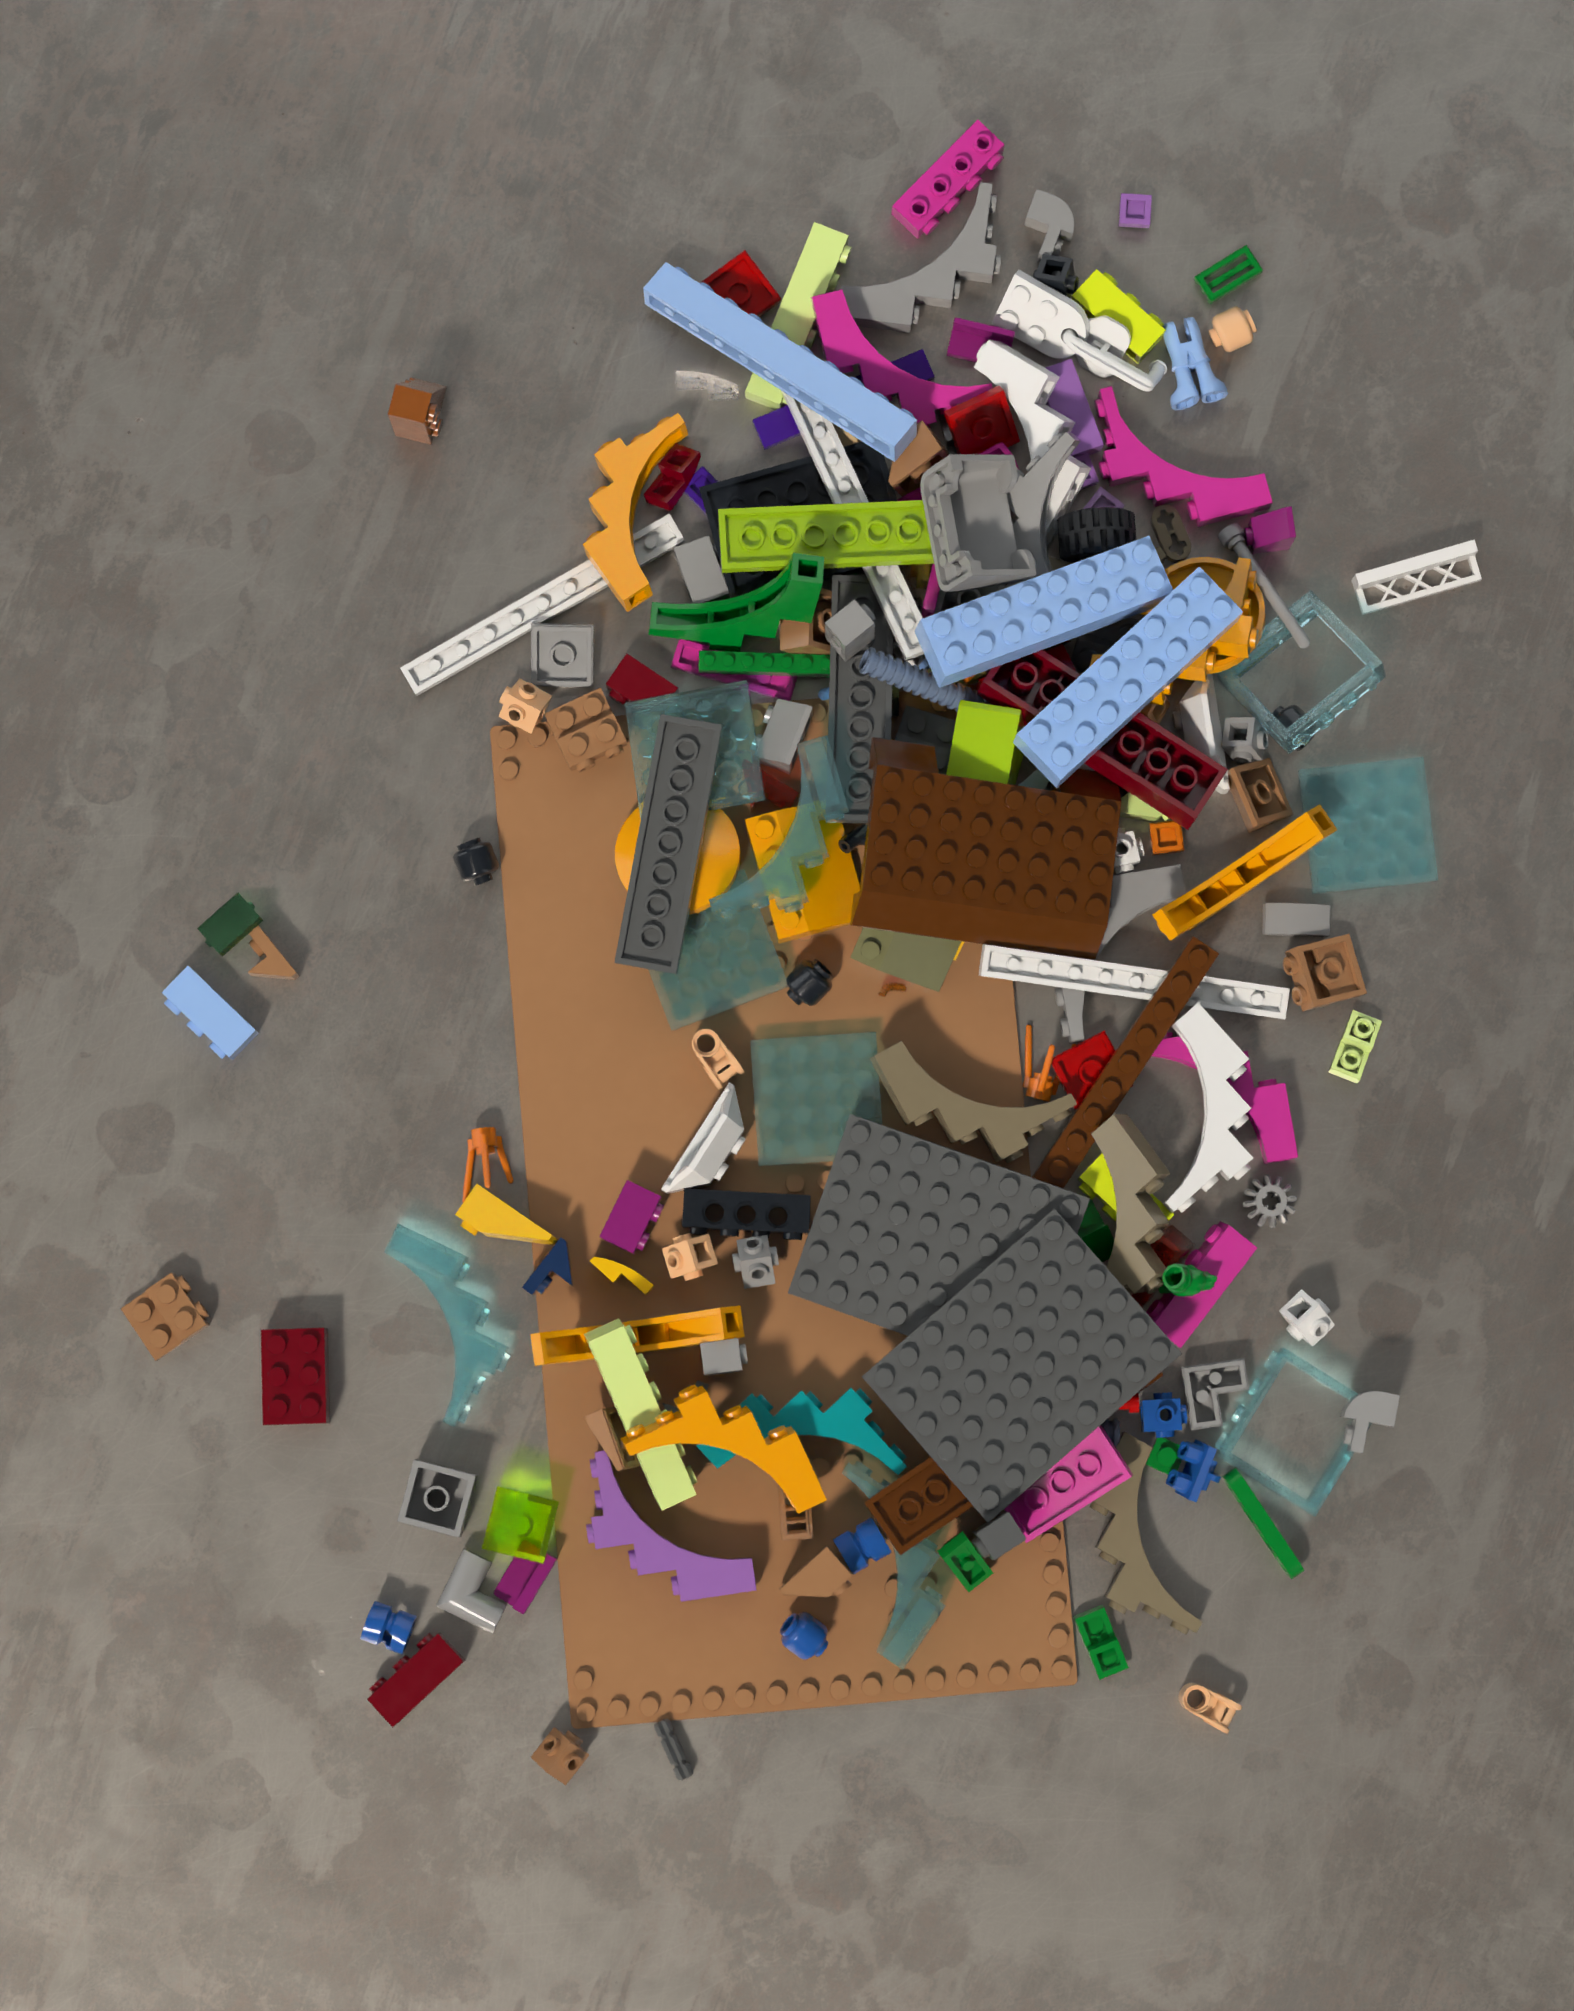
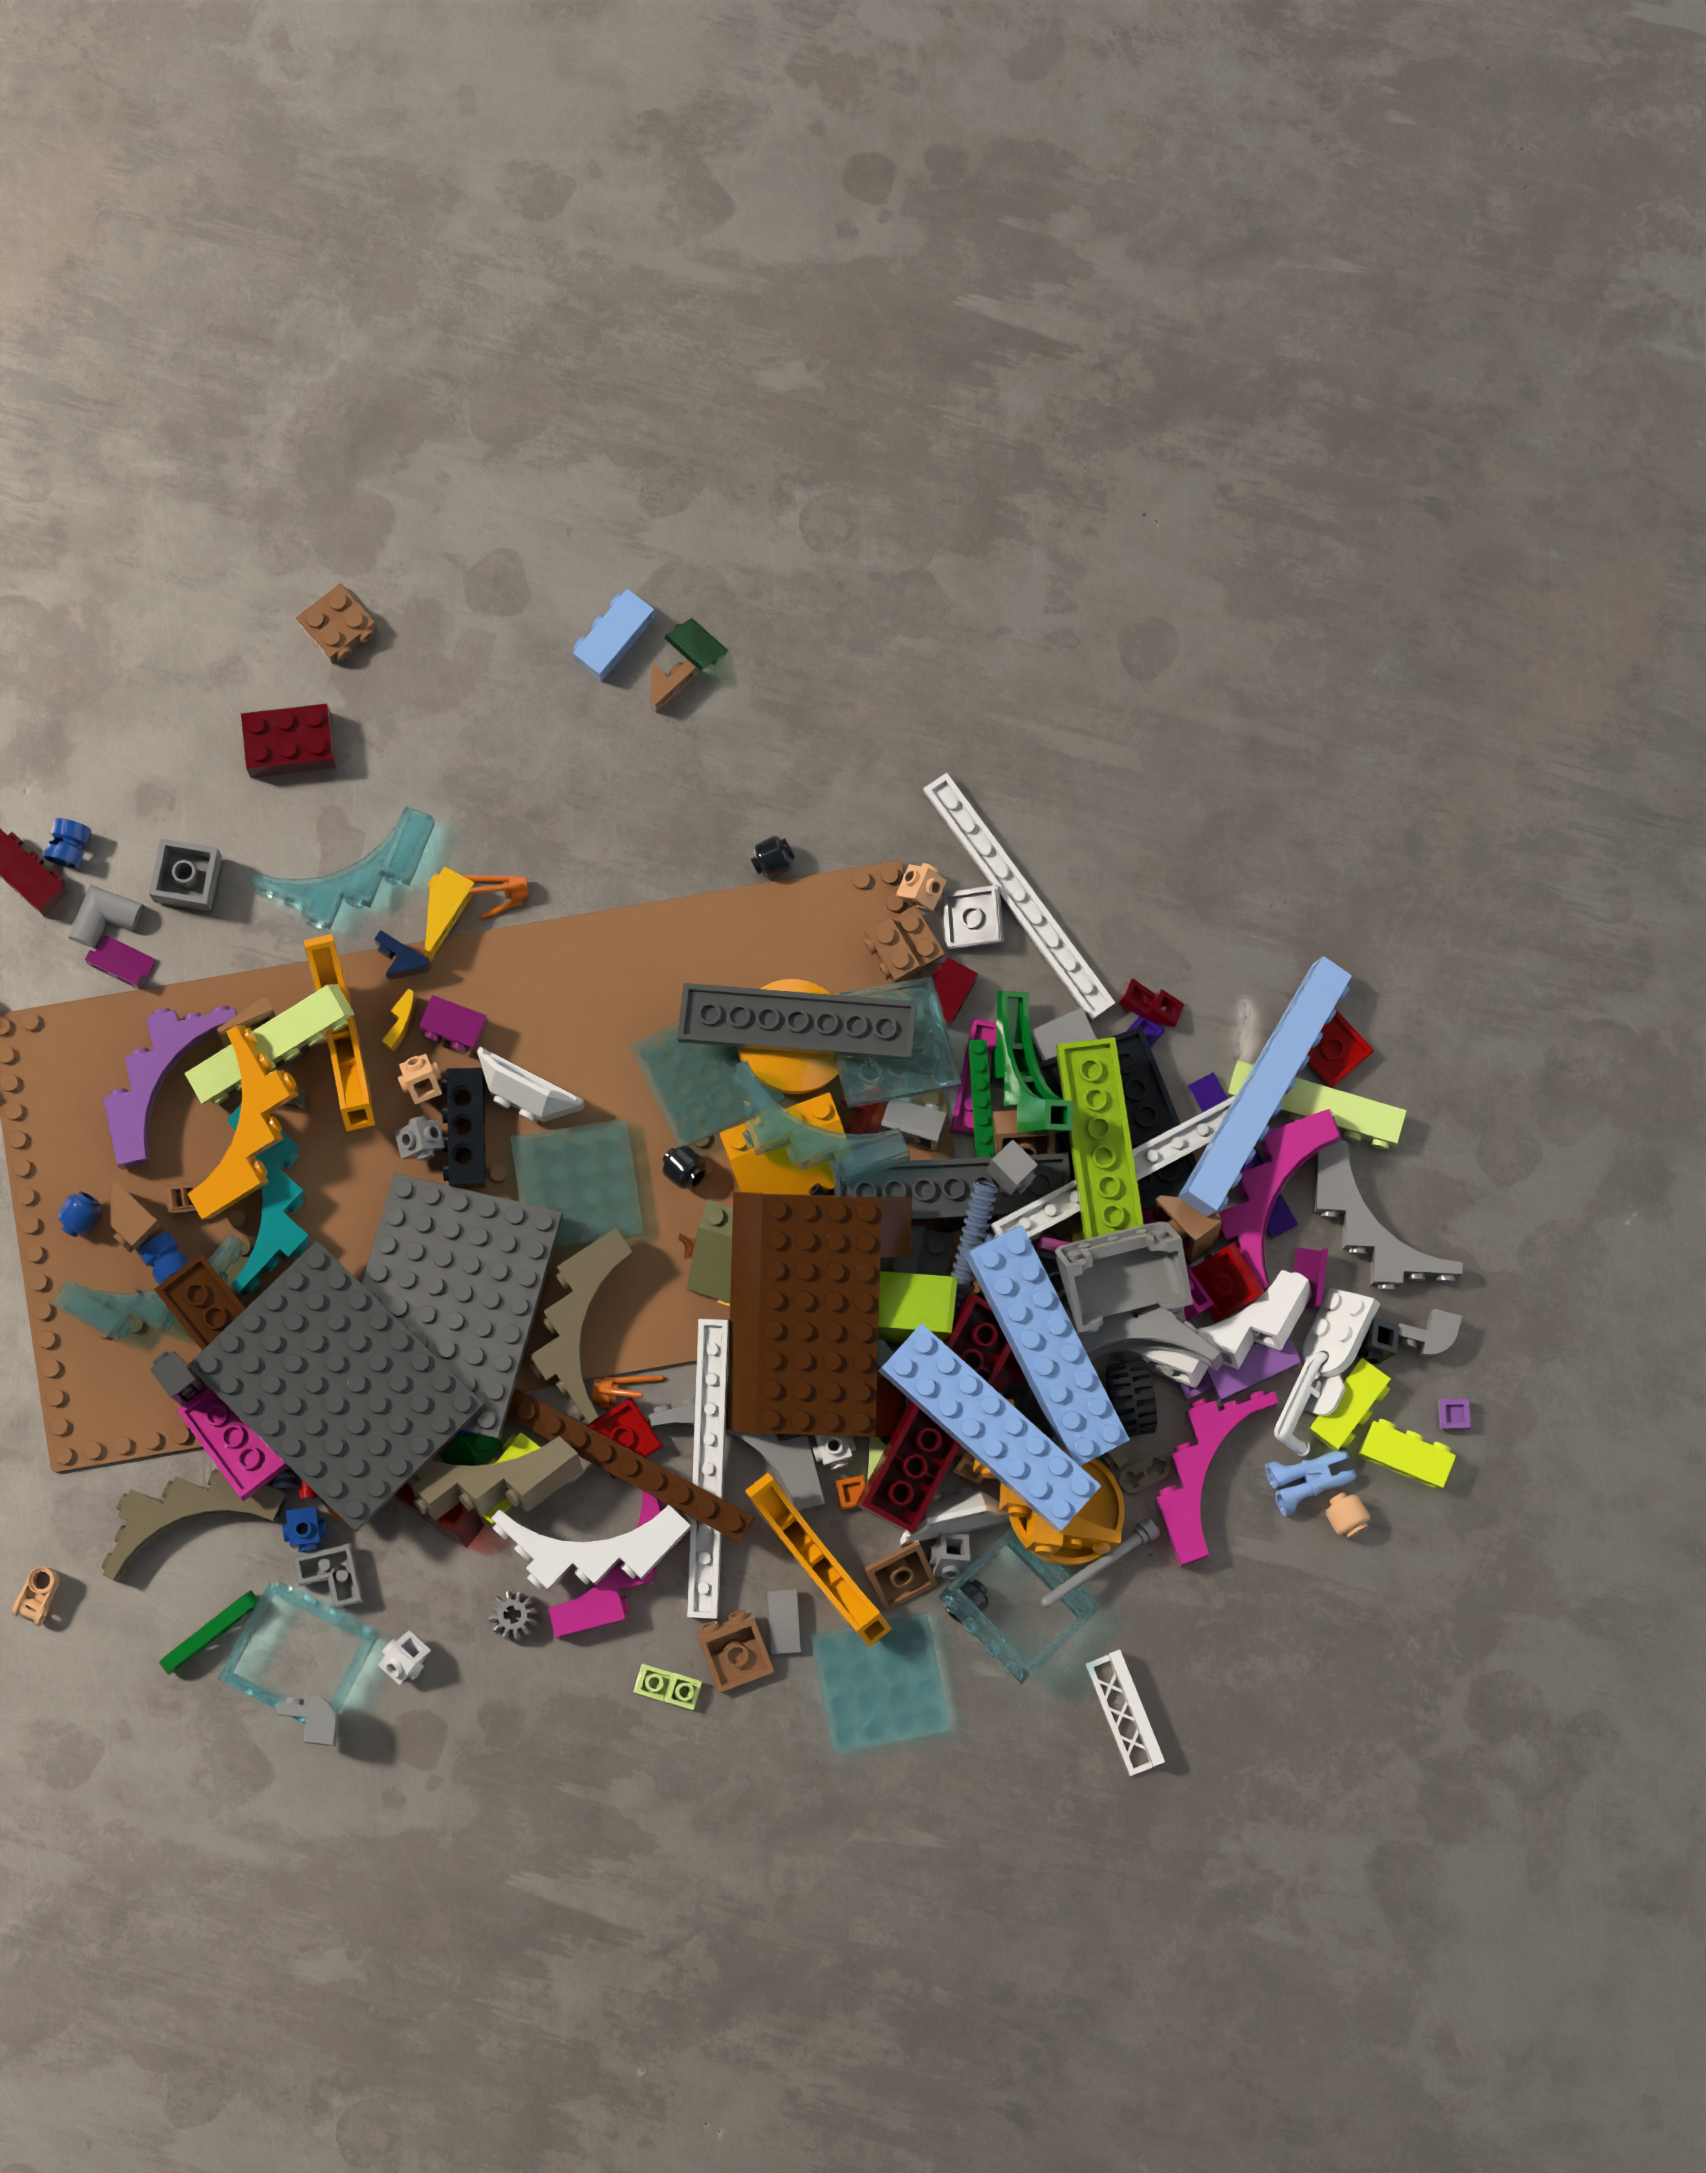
camera: 85 degrees right, 5 degrees down
dark orange wedge [388,377,447,445] -> none
clear neon green slope [482,1485,559,1564] -> none
light orange arch [583,413,688,612] -> none
light nougat piece [692,1029,744,1090] -> none
light grey brick [700,1338,748,1376] -> none
dark pink brick [891,120,1004,239] -> none
green slope [937,1532,993,1592] -> none
green slope [1073,1604,1129,1680] -> none
lavender tile [1083,486,1125,509] -> none
green plate [1145,1437,1182,1475] -> none
dark pink brick [1146,1221,1257,1348] -> none
green animal [1158,1264,1217,1297] -> none
blue hips [1166,1439,1221,1502] -> none
green tile [1194,244,1263,304] -> none
magenta slope [1244,506,1296,554] -> none
none -> neon yellow brick [1357,1419,1456,1491]

